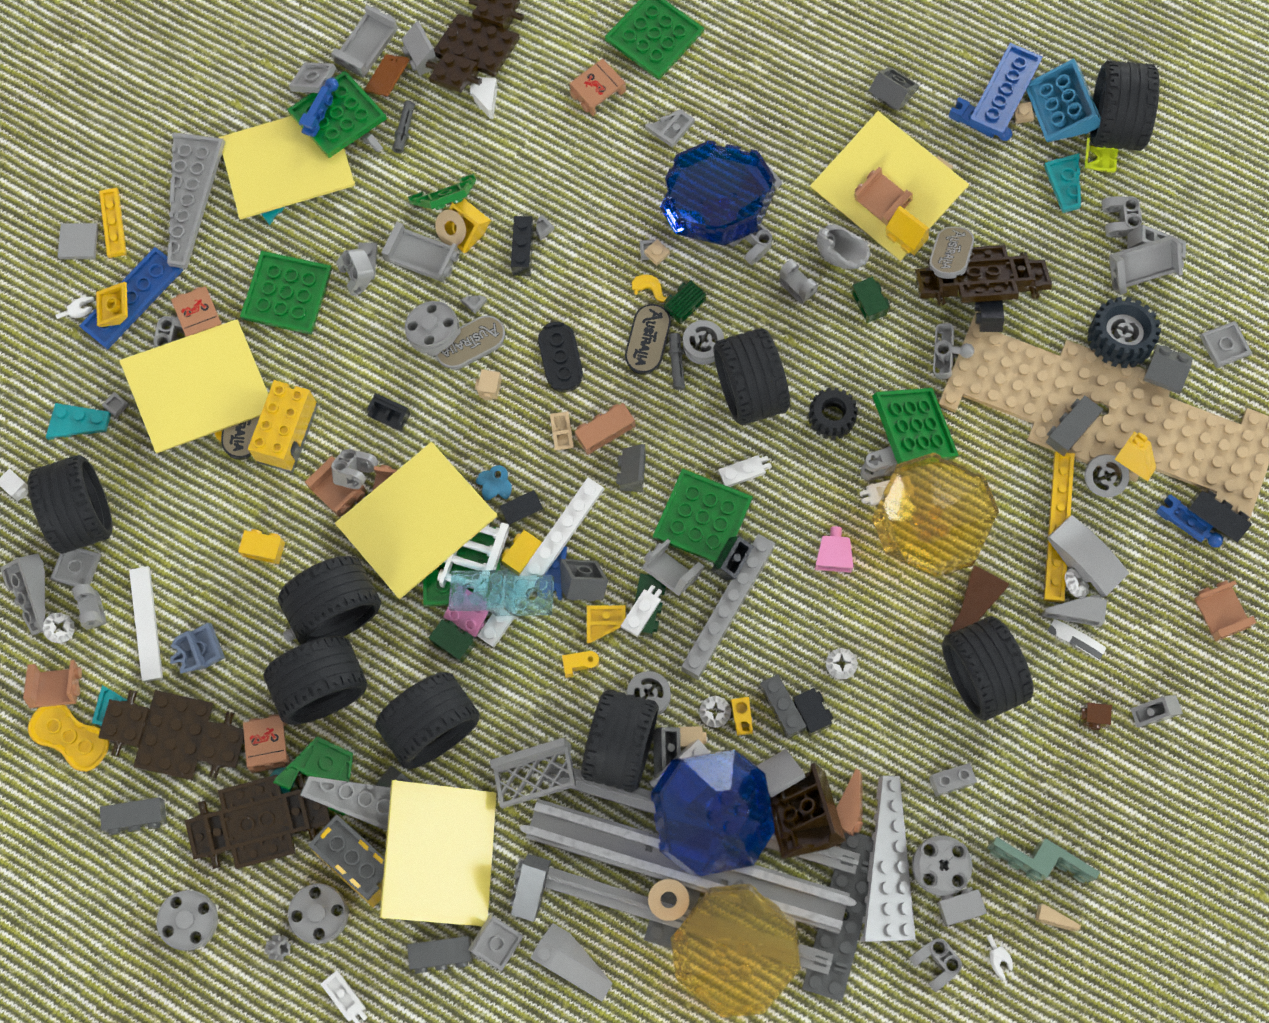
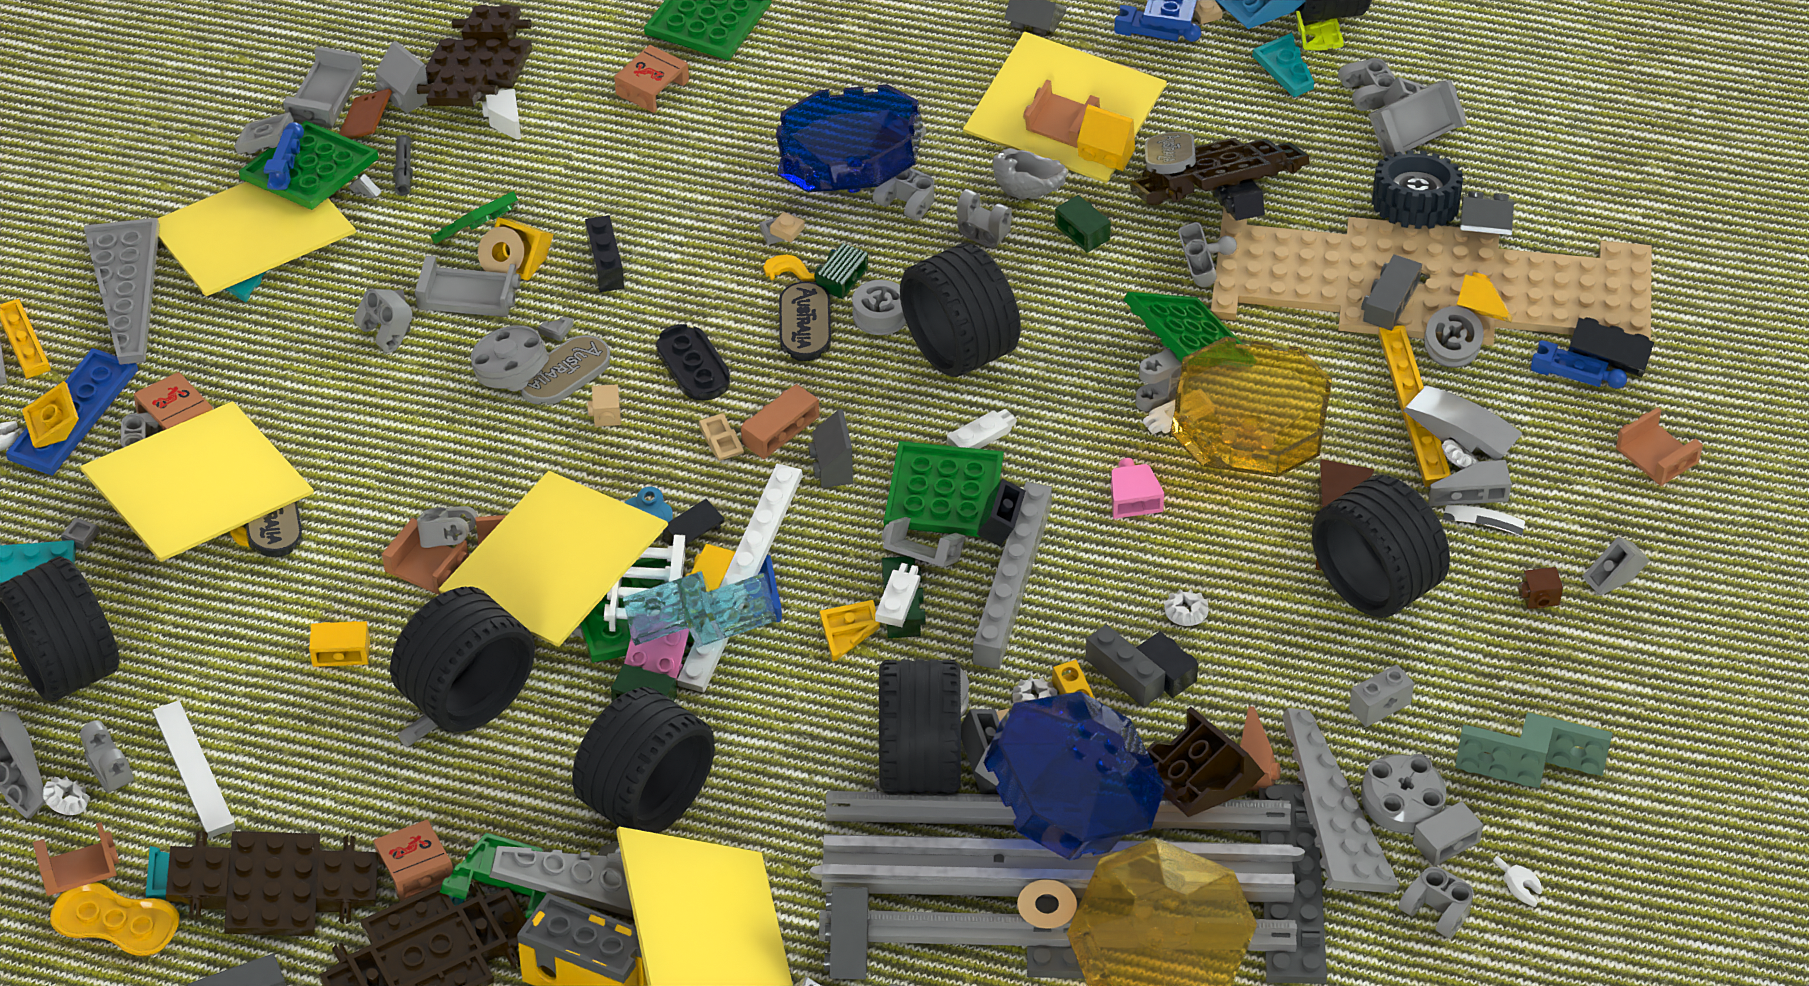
camera: 20 degrees left, 25 degrees down
light grey tile [50,548,101,587] -> none
sand blue plate [170,623,225,674] -> none
green plate [240,251,332,335] -> none
yellow piece [248,380,318,473] -> none
black tyre [263,636,368,725] -> none
black hinge [367,393,411,432] -> none
light grey fence [490,738,577,809] -> none
light grey tile [536,214,554,240] -> none
dark grey slope [560,559,608,601] -> none
yellow leg [562,651,599,678] -> none
light grey wing [645,109,695,148] -> none
dark grey pin [668,333,685,390] -> none
light grey tile [752,749,806,798] -> none
black tyre [809,387,858,440] -> none
tan slope [1035,903,1081,932] -> none
light grey tile [1200,321,1252,369] -> none

